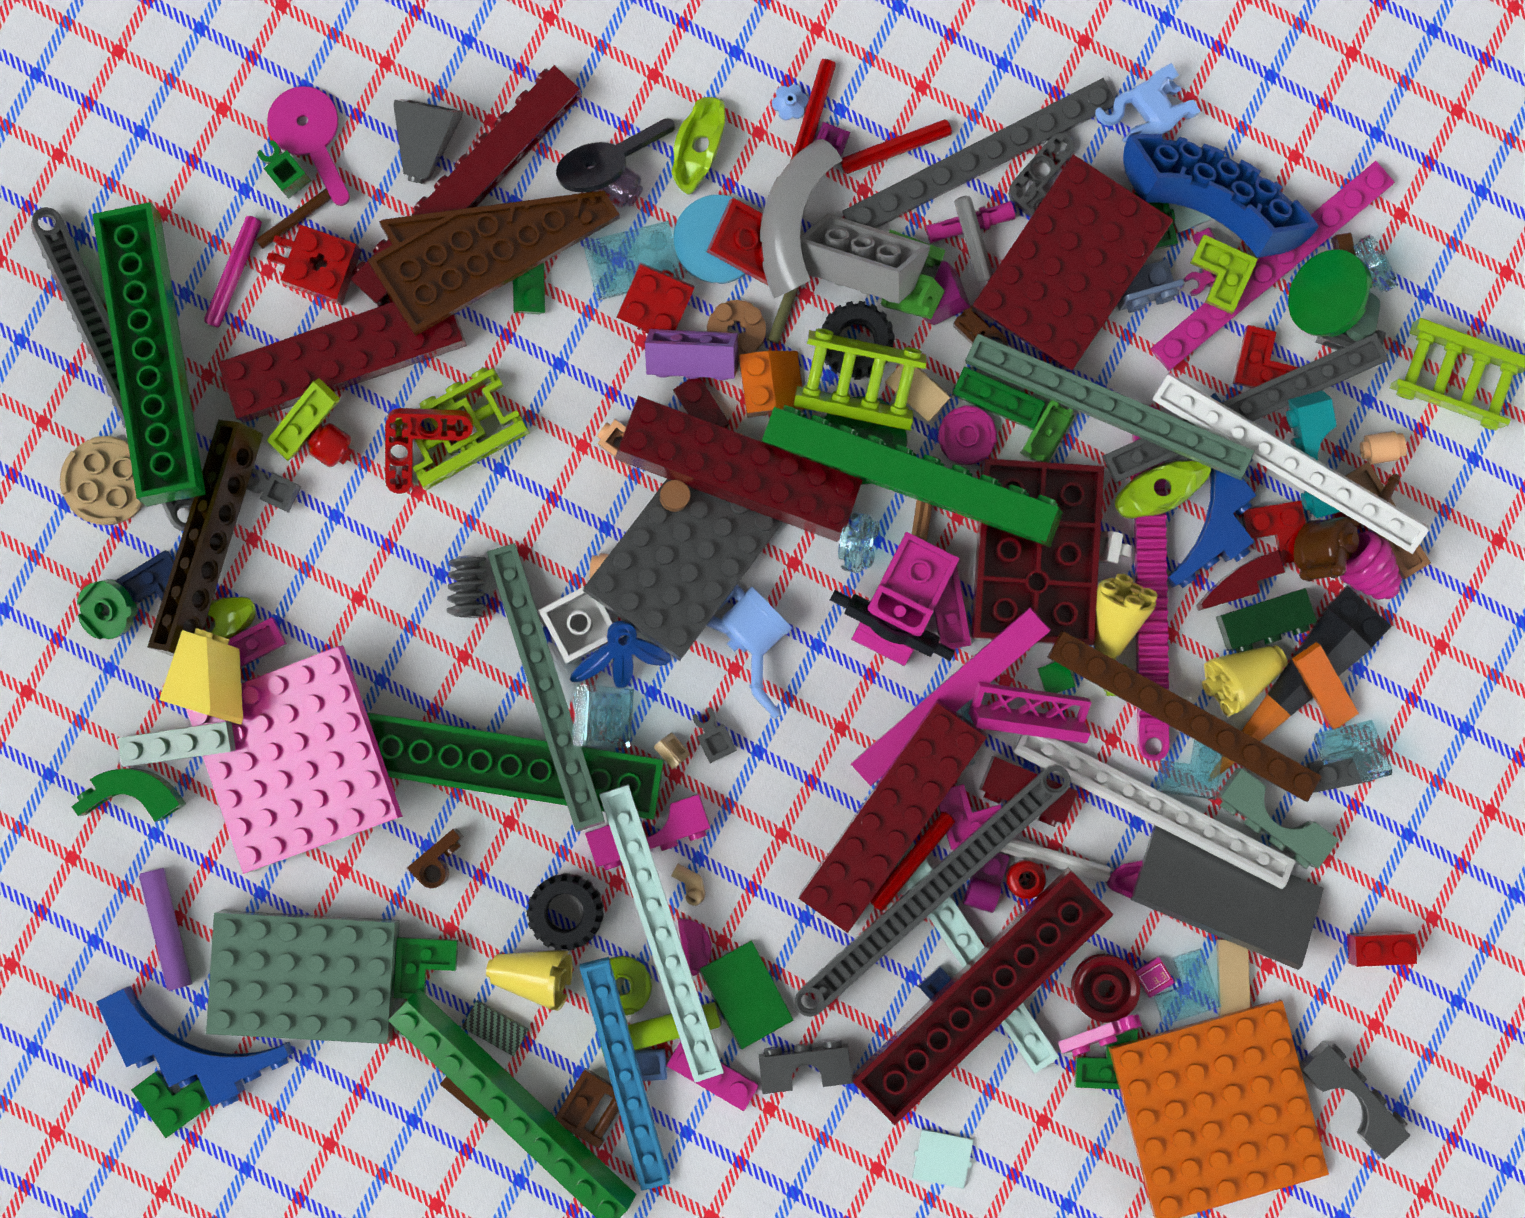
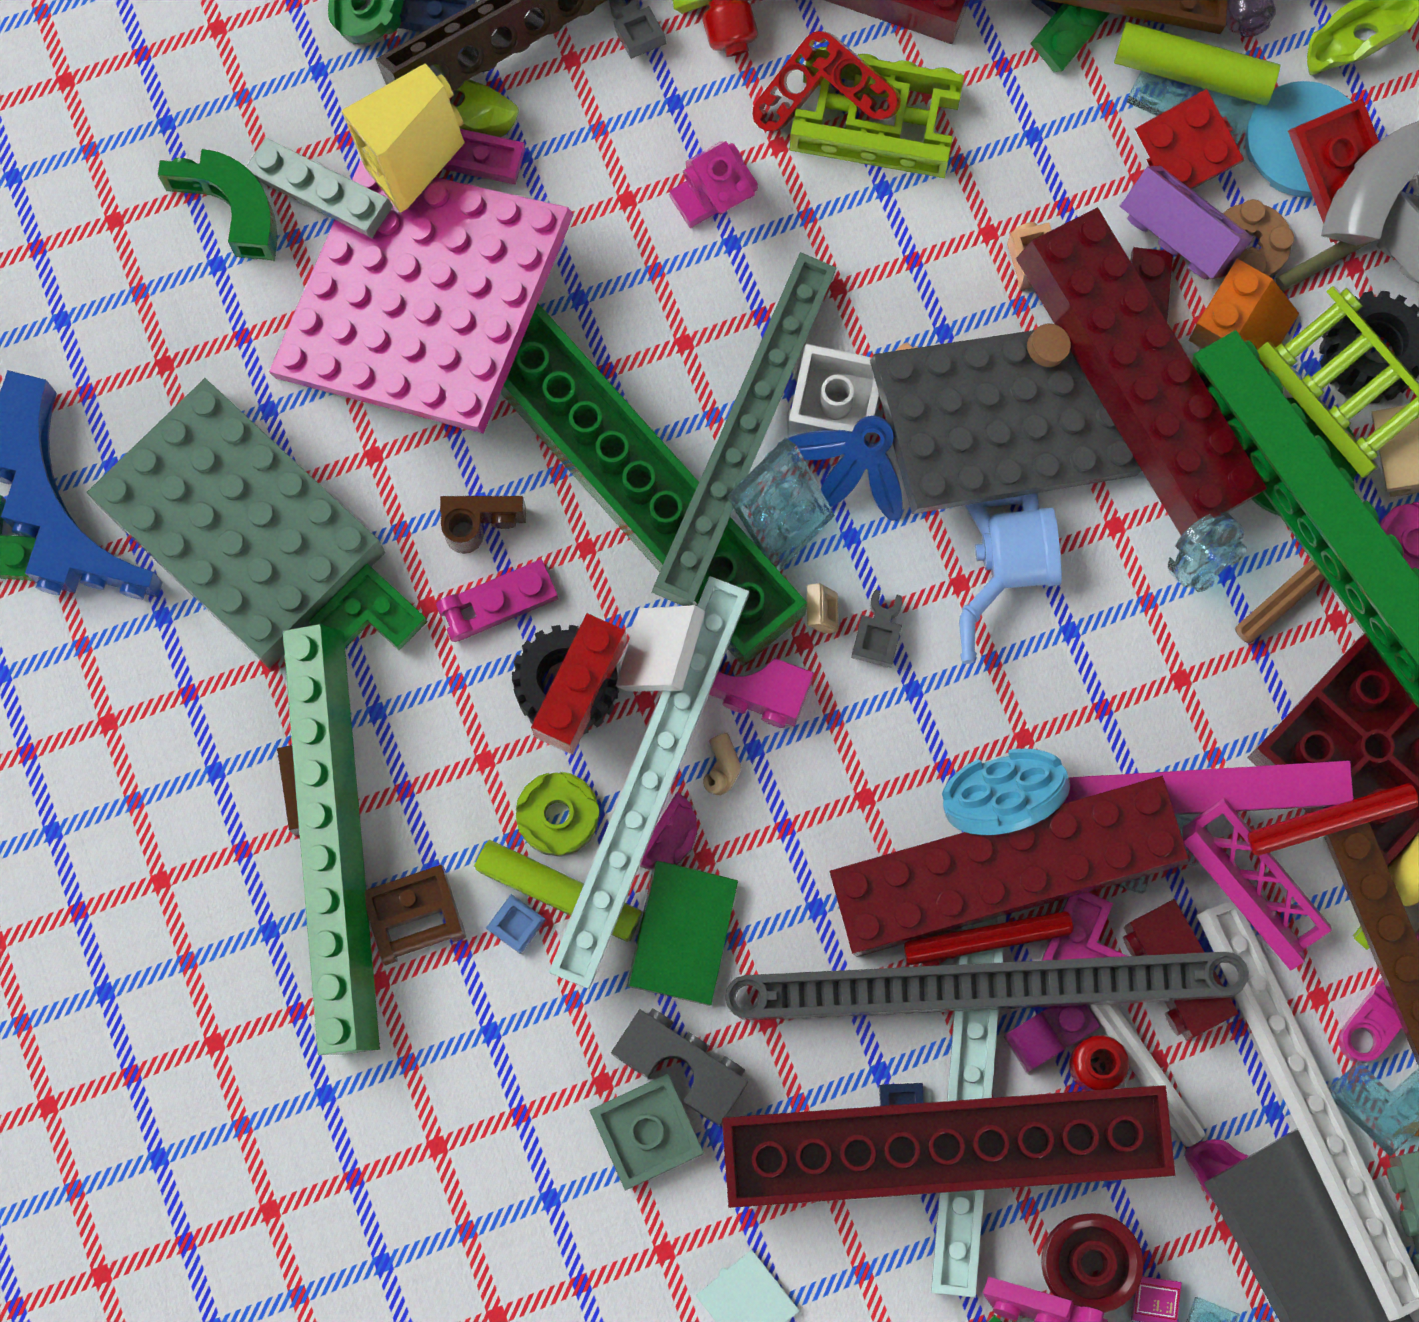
camera: 45 degrees right, 10 degrees down
medium lavender brick [139,868,193,991] -> none
dark grey piece [447,556,486,618] -> none
tile [462,1000,529,1057] -> none
light yellow cone [486,950,573,1011] -> none
dark azure tile [579,957,670,1191] -> none
dark pink plate [666,1040,759,1111] -> none
dark pink piece [829,532,960,666] -> none
dark pink plate [934,565,971,649] -> none
green tile [1037,662,1076,693] -> none
none -> dark pink plate [436,559,559,642]
none -> red arch [531,613,627,755]
none -> sand green plate [589,1074,704,1191]
none -> white tile [616,605,705,692]
none -> dark pink tile [669,141,758,228]
none -> medium azure tile [942,749,1070,835]
none -> lime brick [1114,22,1281,106]
none -> red axle [1248,783,1419,856]

